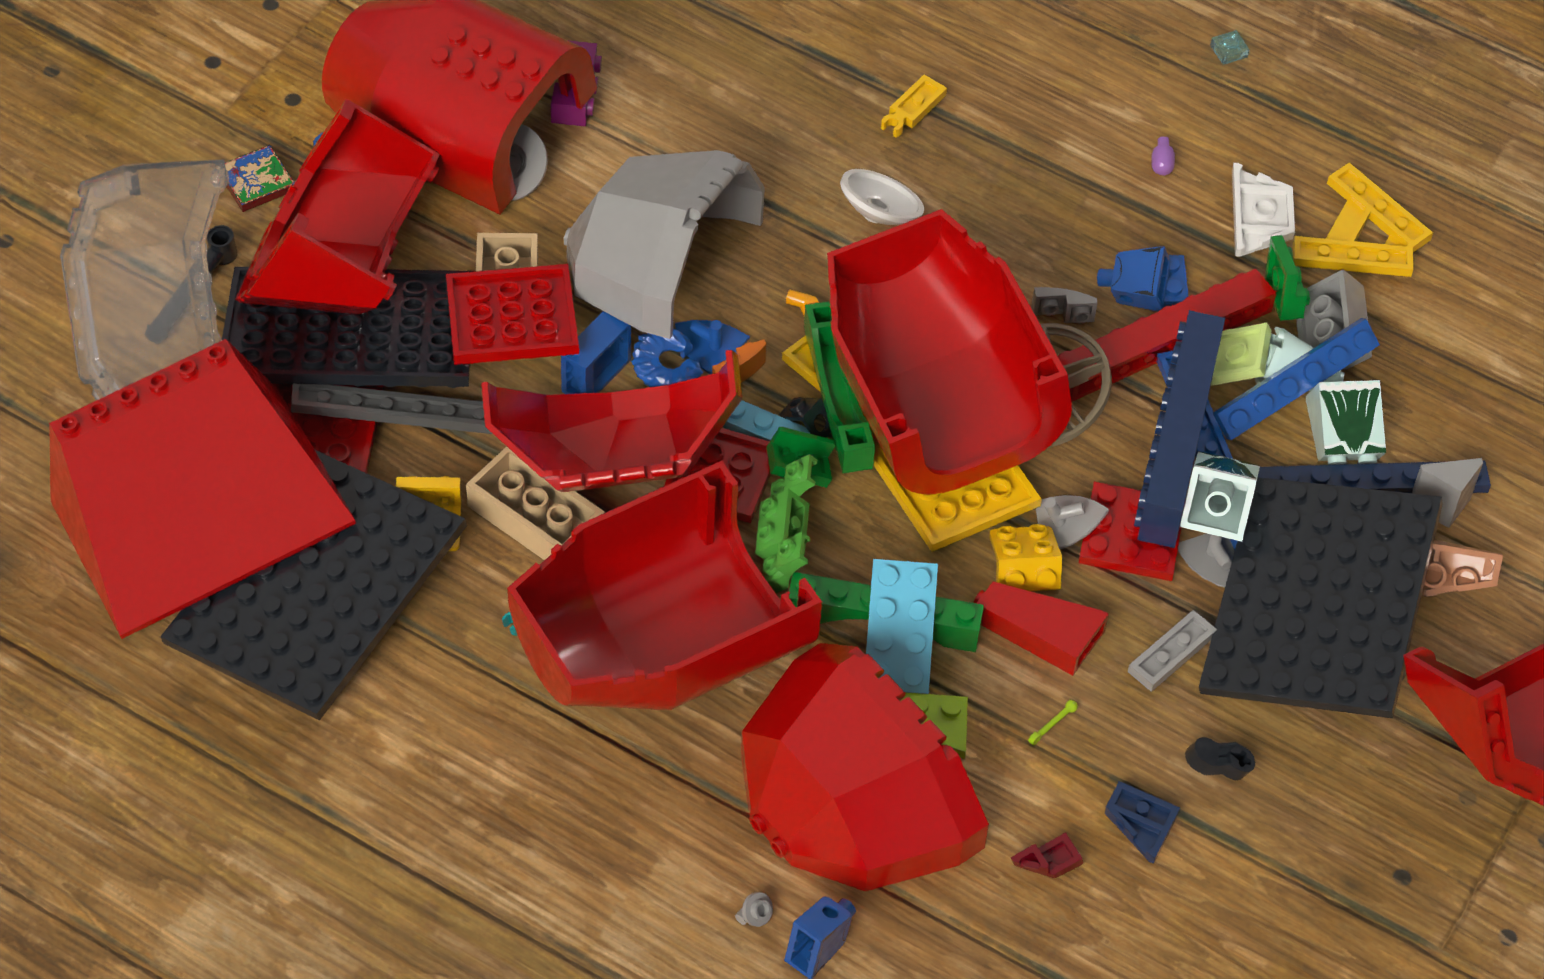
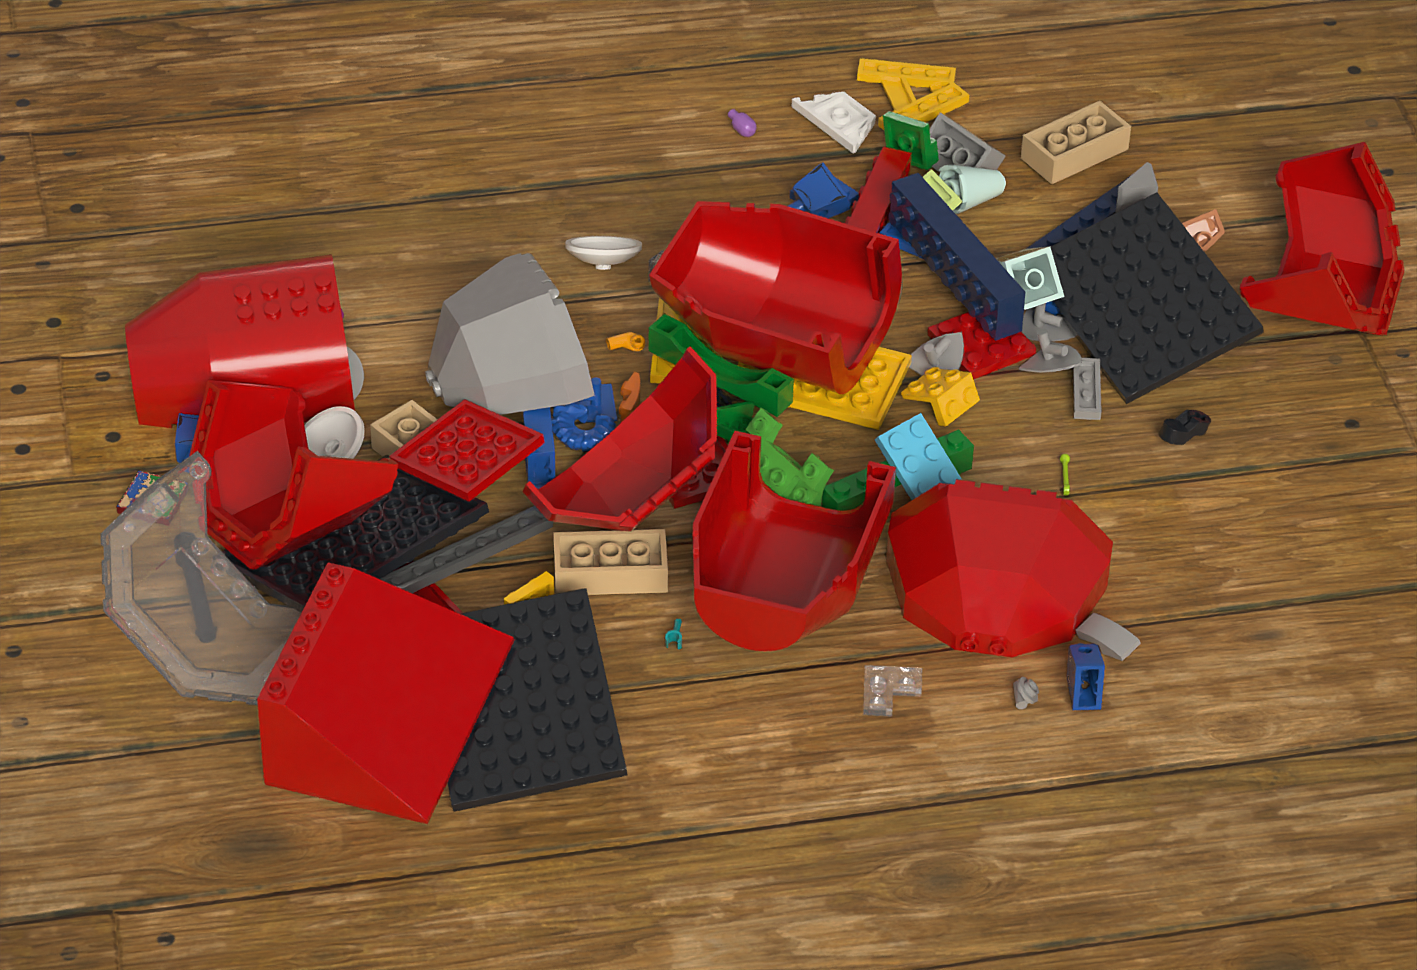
camera: 40 degrees left, 10 degrees down
yellow plate [881,74,947,138] -> none
red slope [973,581,1109,676] -> none
dark red slope [1011,832,1084,878] -> none
dark blue wing [1105,781,1180,864] -> none
clear light blue plate [1210,30,1250,65] -> none
blue plate [1213,318,1380,440] -> none
slope [1306,380,1386,465] -> none
none -> white dish [304,406,365,459]
none -> clear plate [863,665,922,717]
none -> light grey shield [1019,329,1082,373]
none -> tan brick [1021,101,1131,184]
none -> light grey slope [1076,613,1141,661]

